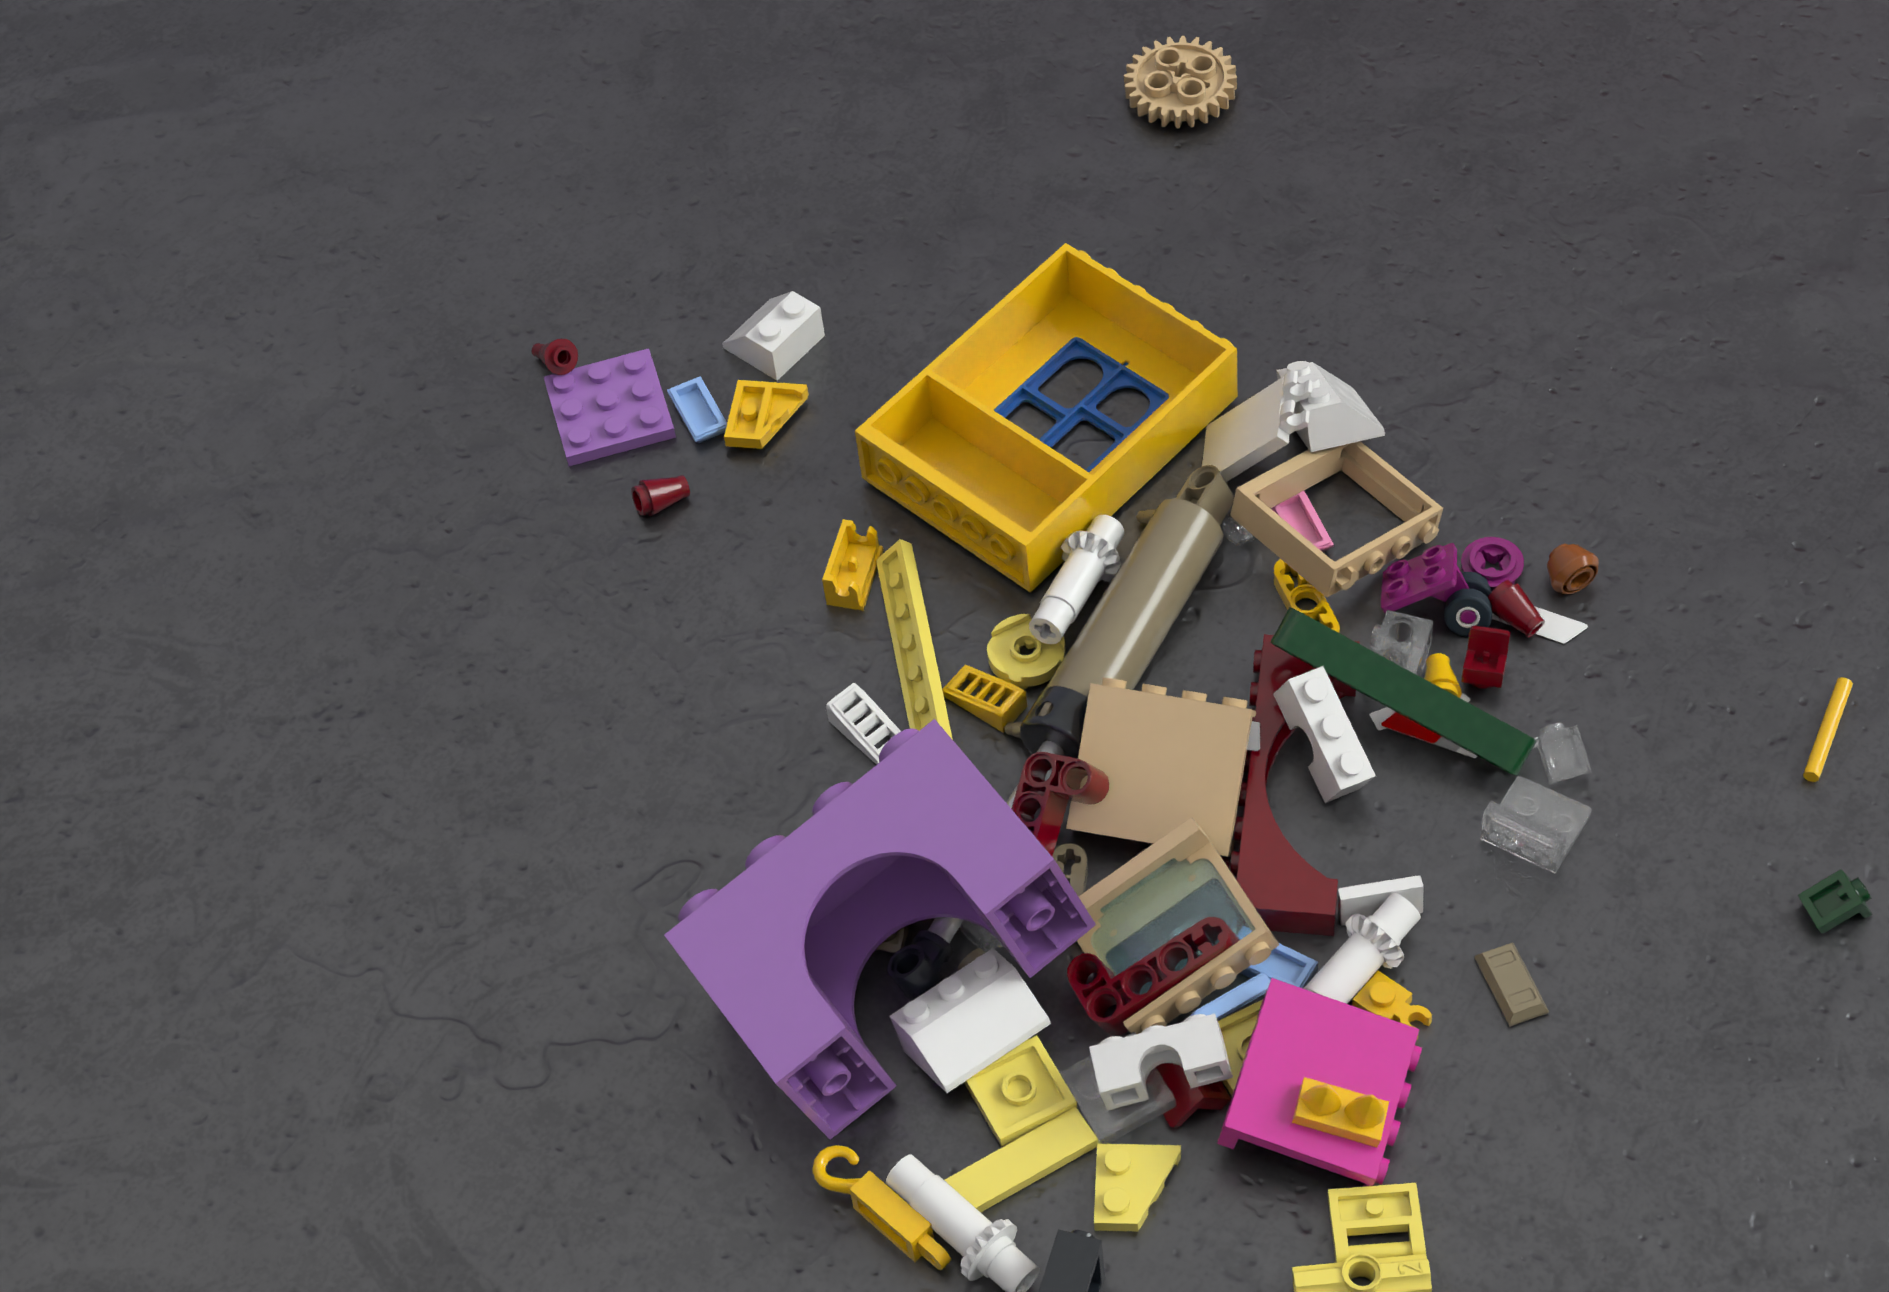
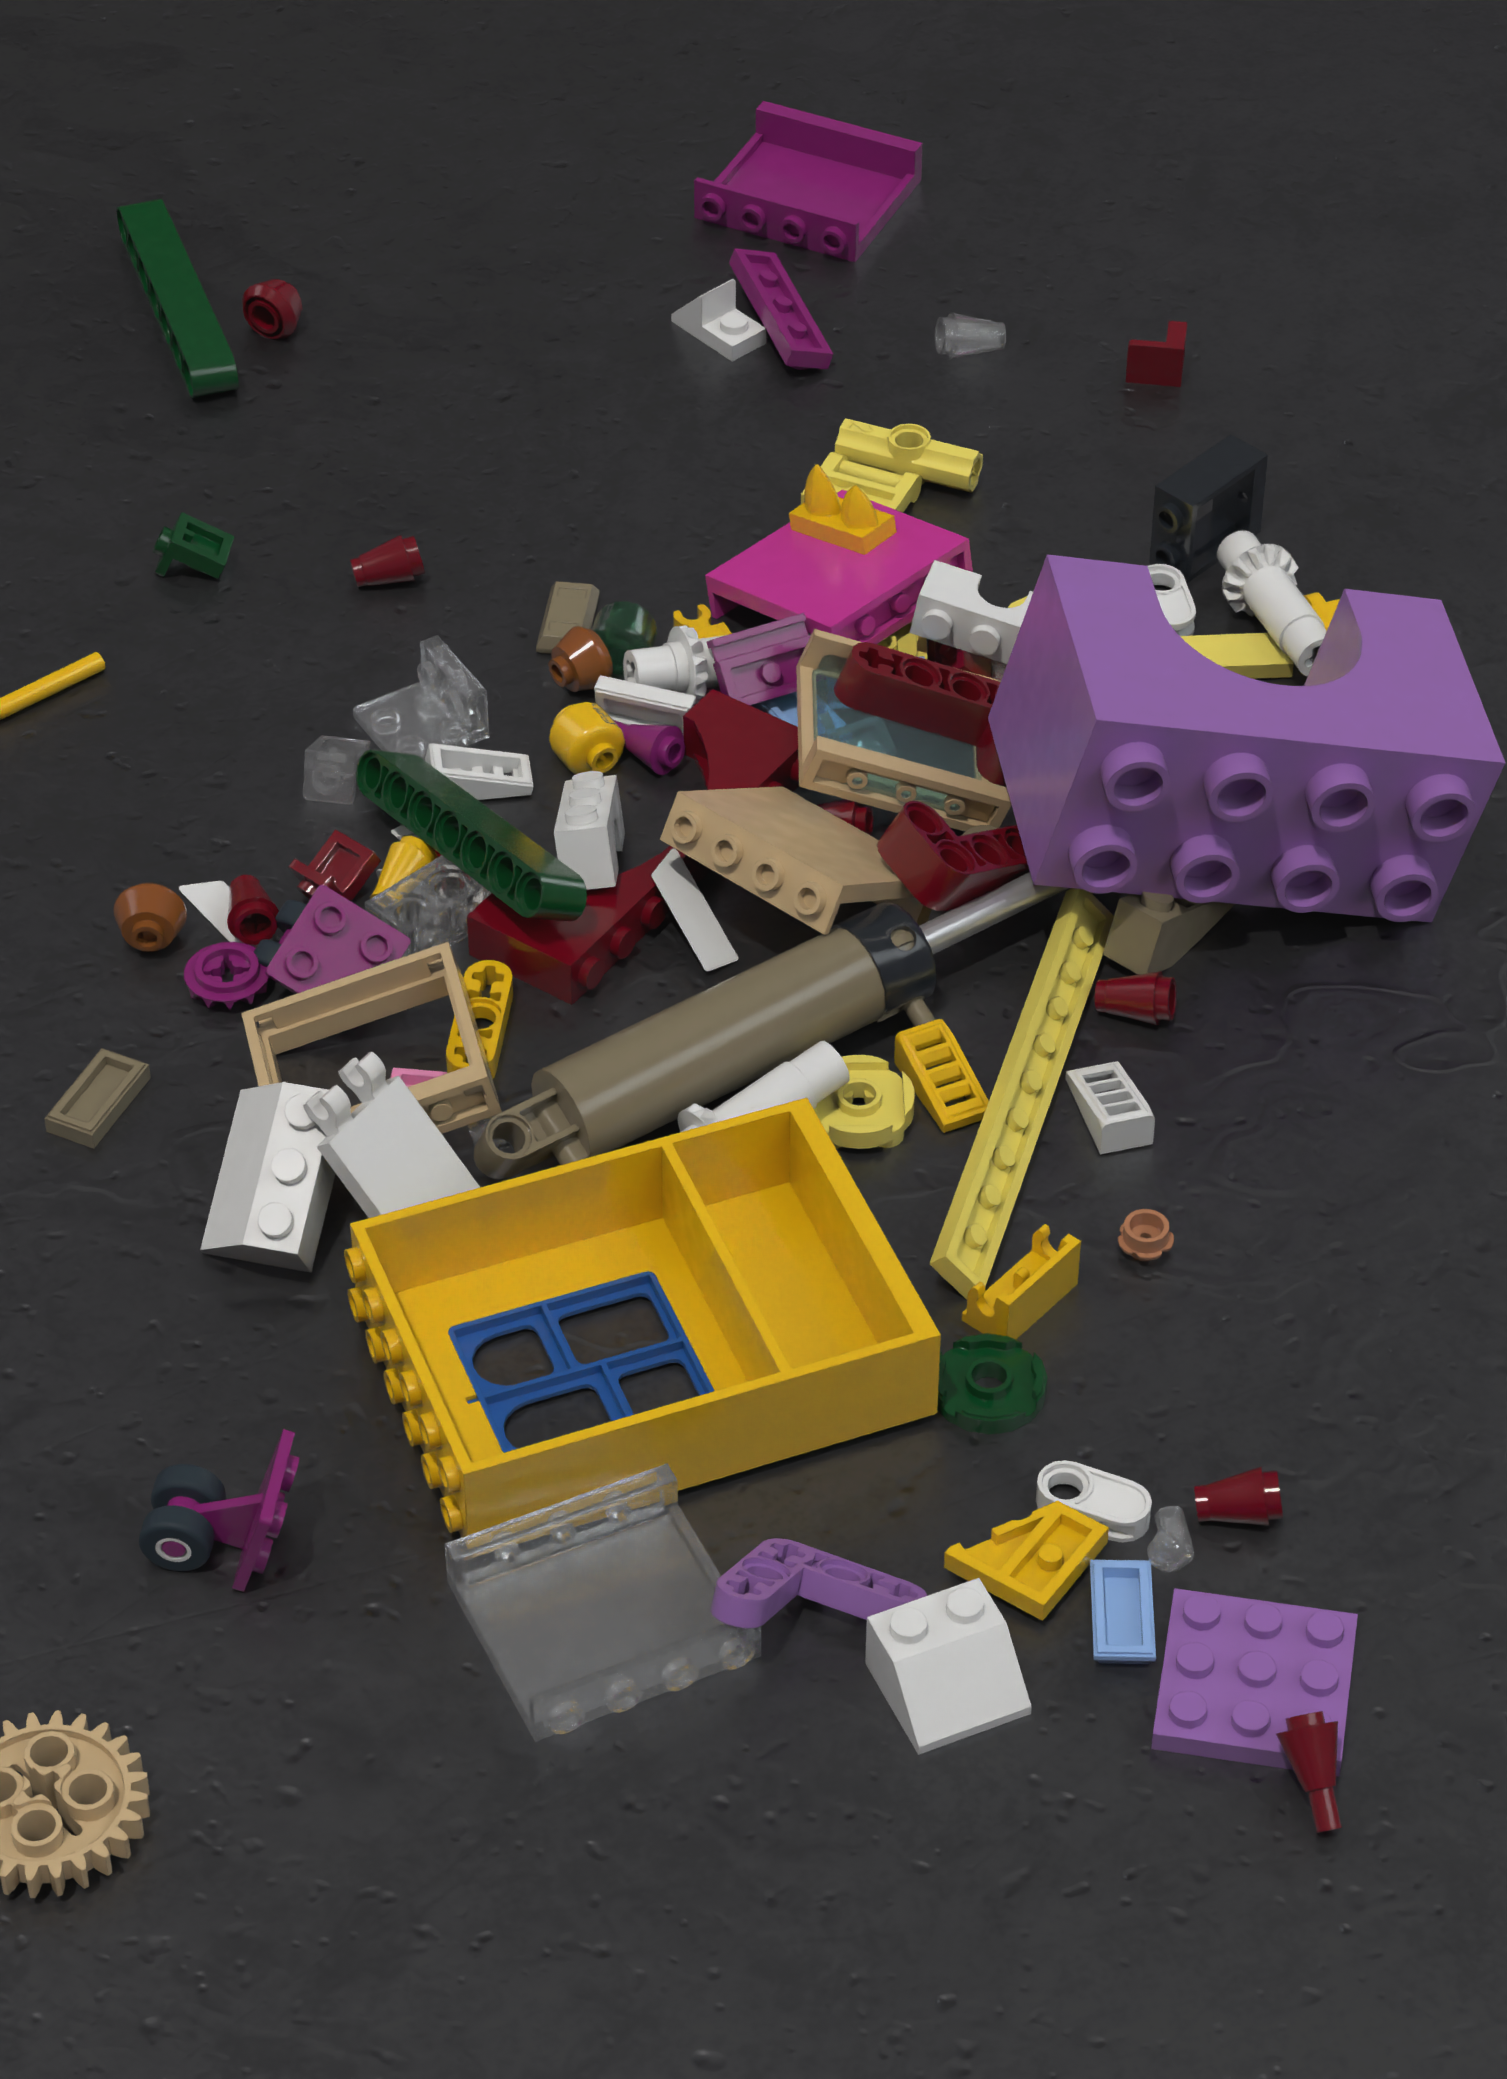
camera: 160 degrees left, 10 degrees down
none -> dark tan tile [44,1048,151,1149]
none -> plate [139,1429,300,1592]
none -> dark red cone [350,535,425,588]
none -> white slope [424,743,533,800]
none -> clear panel [445,1463,761,1742]
none -> dark orange cone [548,626,613,692]
none -> yellow head [549,702,625,775]
none -> clear green head [592,601,658,674]
none -> magenta cone [614,720,685,775]
none -> magenta plate [706,613,825,705]
none -> medium lavender beam [710,1538,927,1628]
none -> dark green tile [937,1333,1048,1435]
none -> white piece [1036,1460,1152,1543]
none -> nougat plate [1118,1209,1174,1261]
none -> clear arm [1147,1506,1195,1573]
none -> white piece [1148,564,1196,636]

